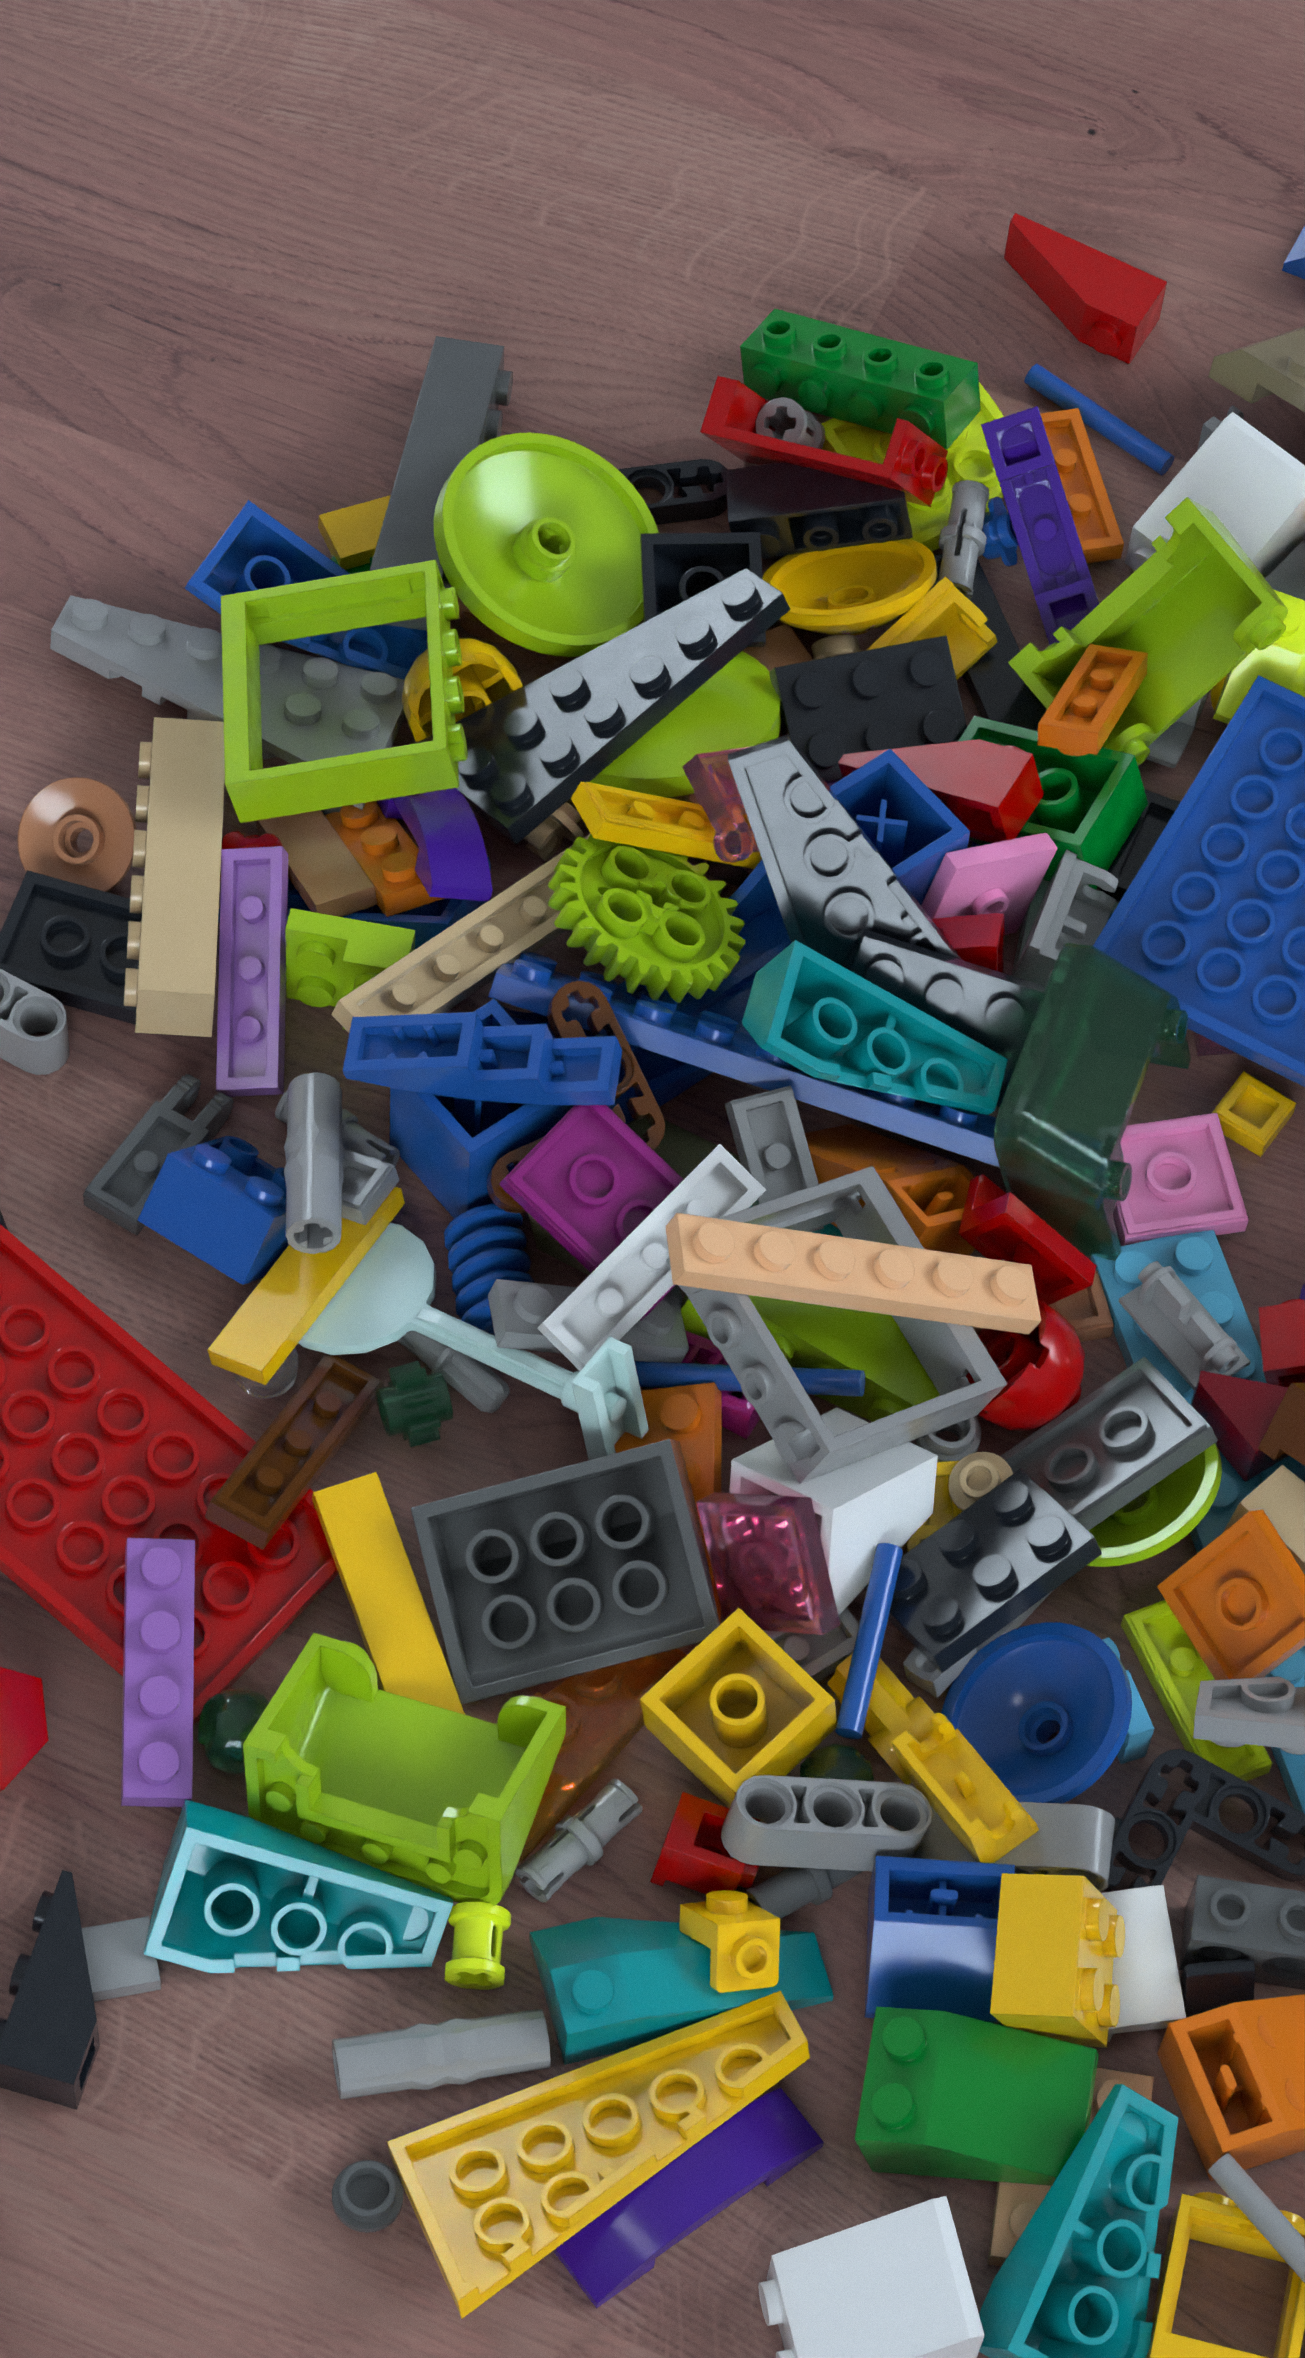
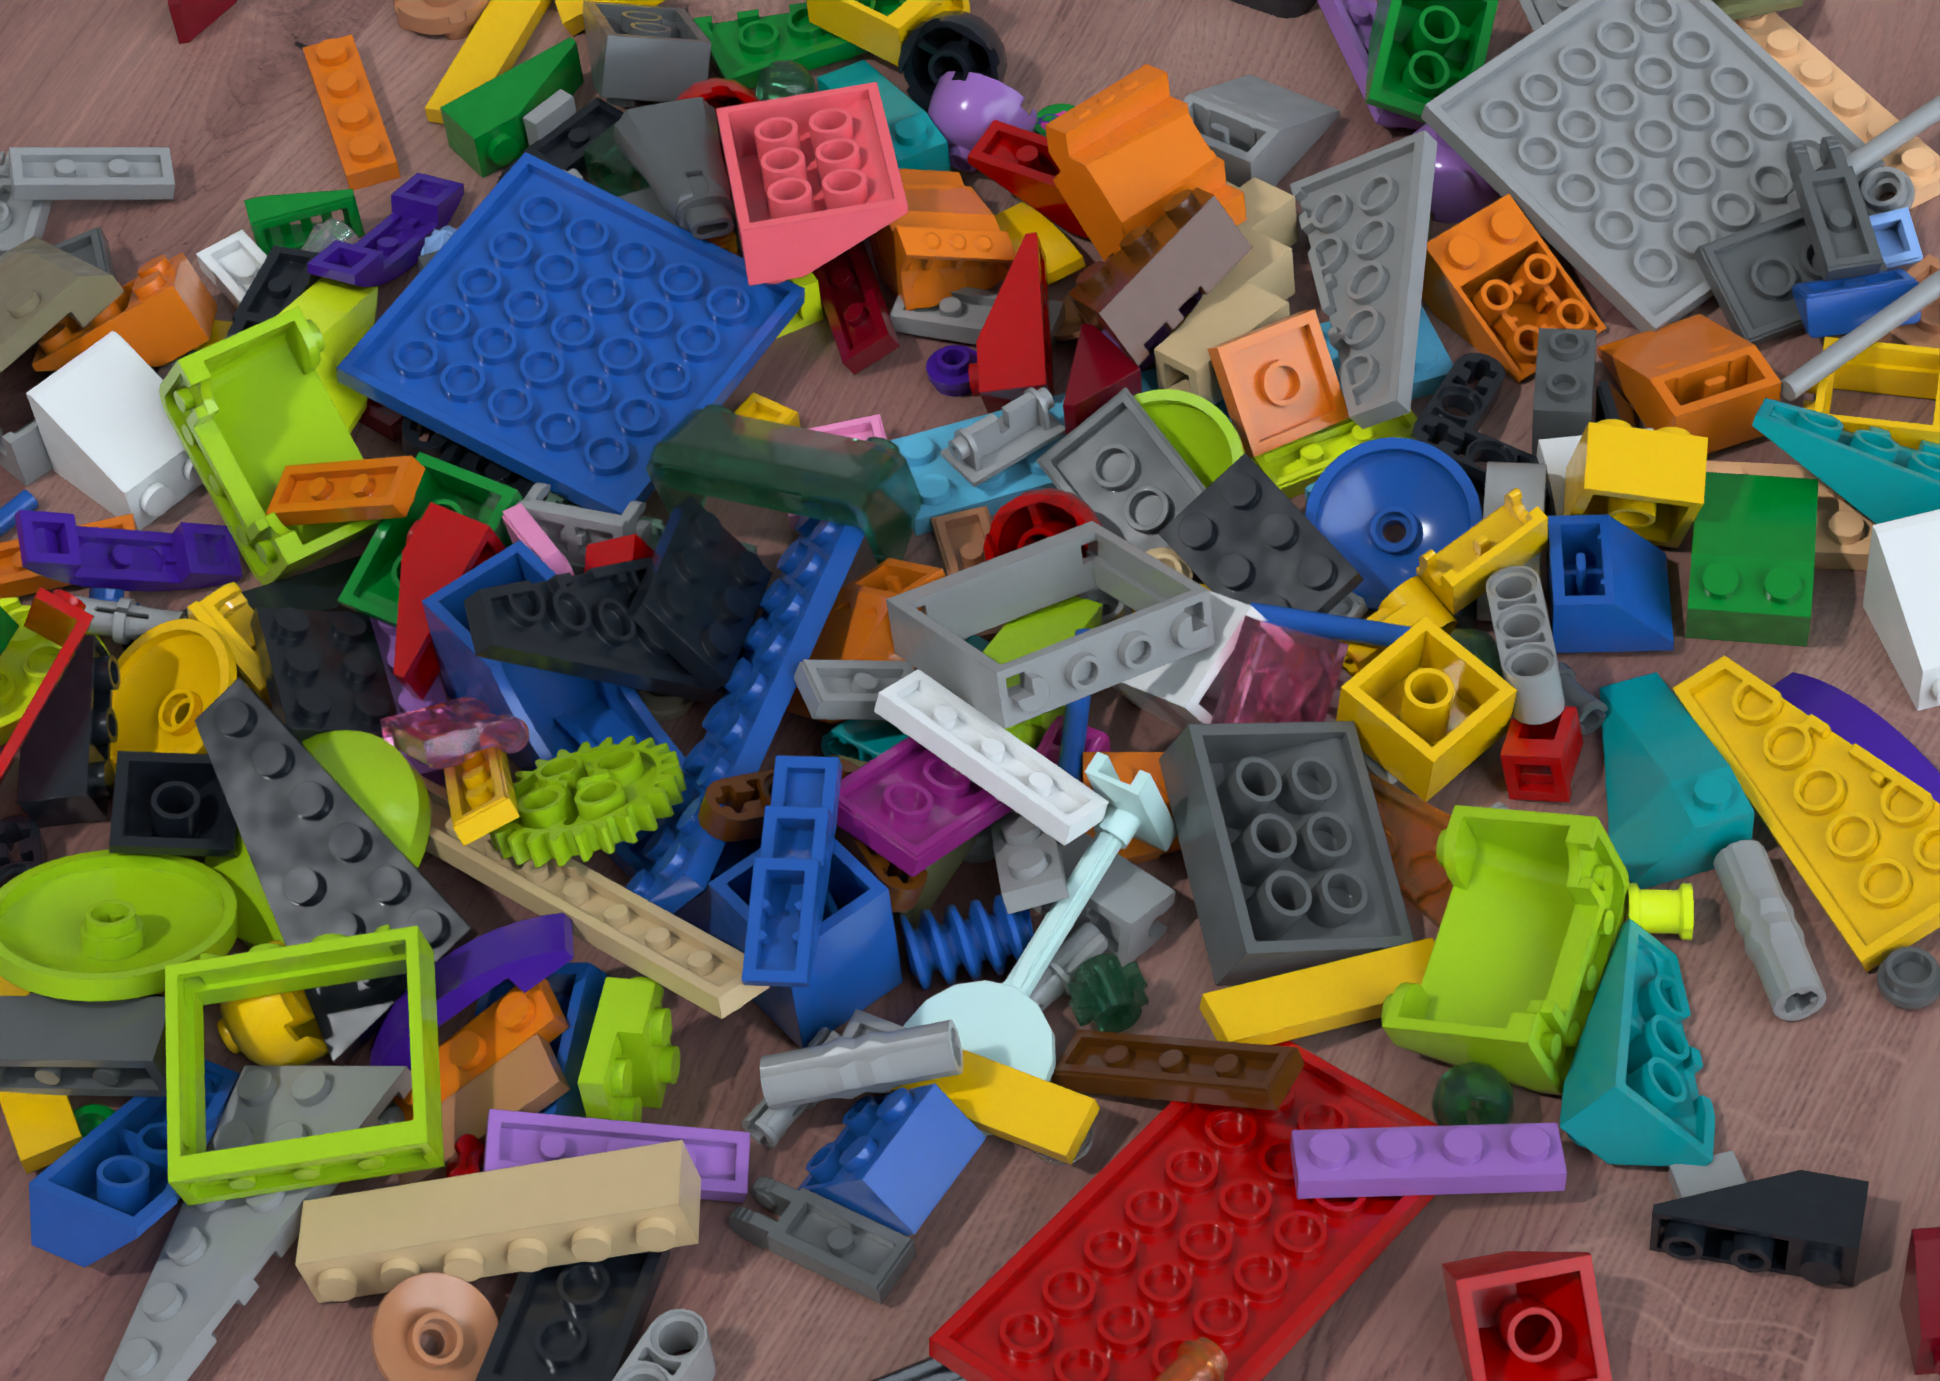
camera: 80 degrees left, 10 degrees down
light nougat plate [665,1213,1041,1334] -> none
yellow bracket [679,1890,780,1993] -> none
teal wedge [742,940,1008,1115] -> none
red panel [958,1174,1097,1305] -> none
none -> light grey hinge [1032,833,1176,970]

